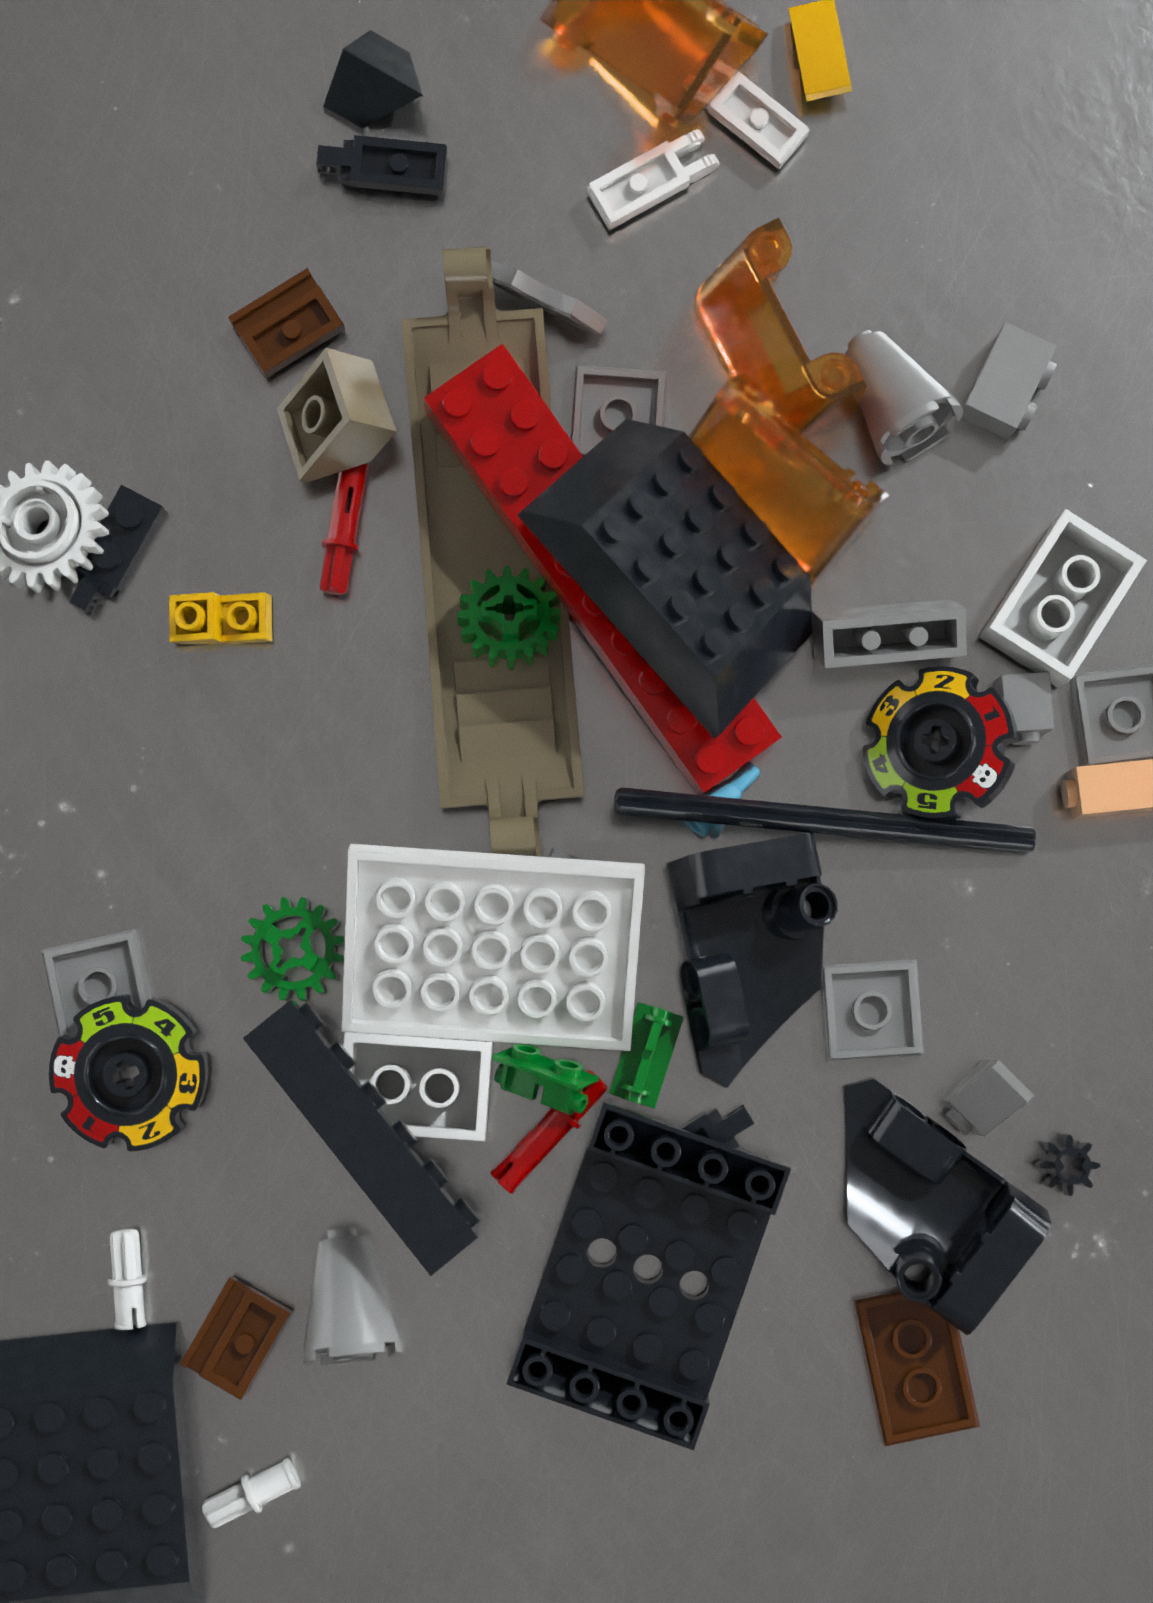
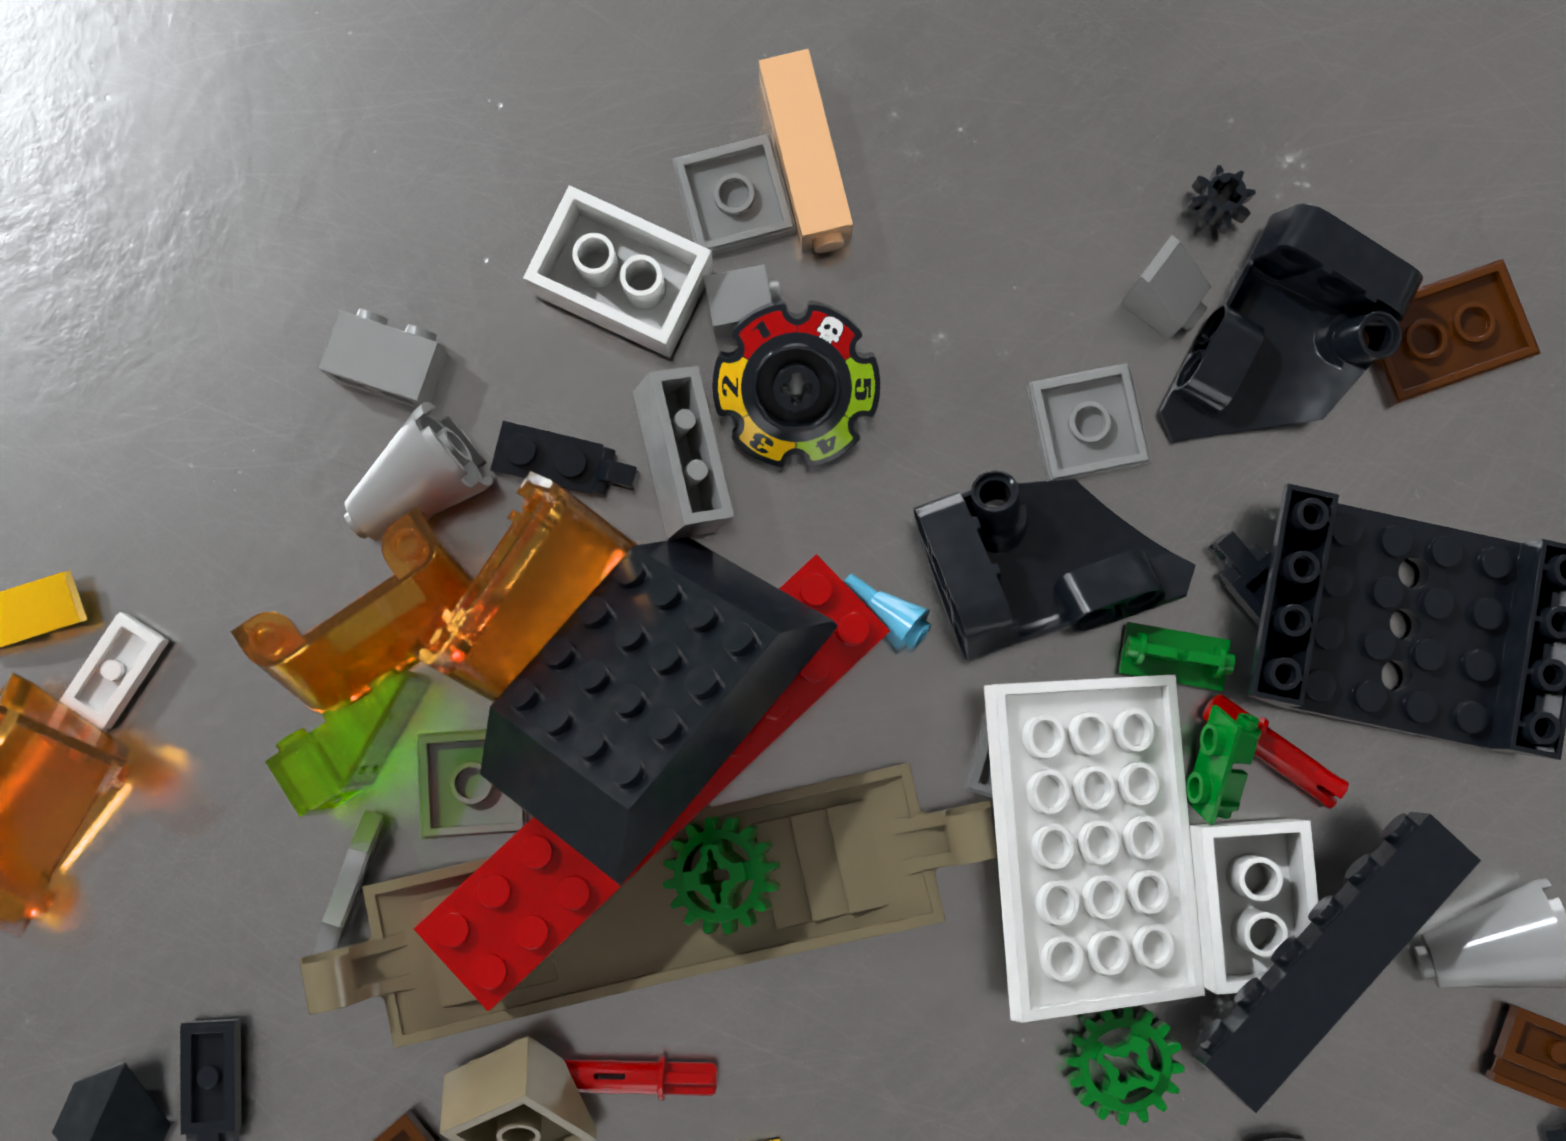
camera: 90 degrees left, 0 degrees up
white hinge [586,129,720,230] -> none
black axle [614,787,1036,853] -> none
none -> clear neon green slope [265,668,432,817]
none -> black hinge [490,420,639,497]

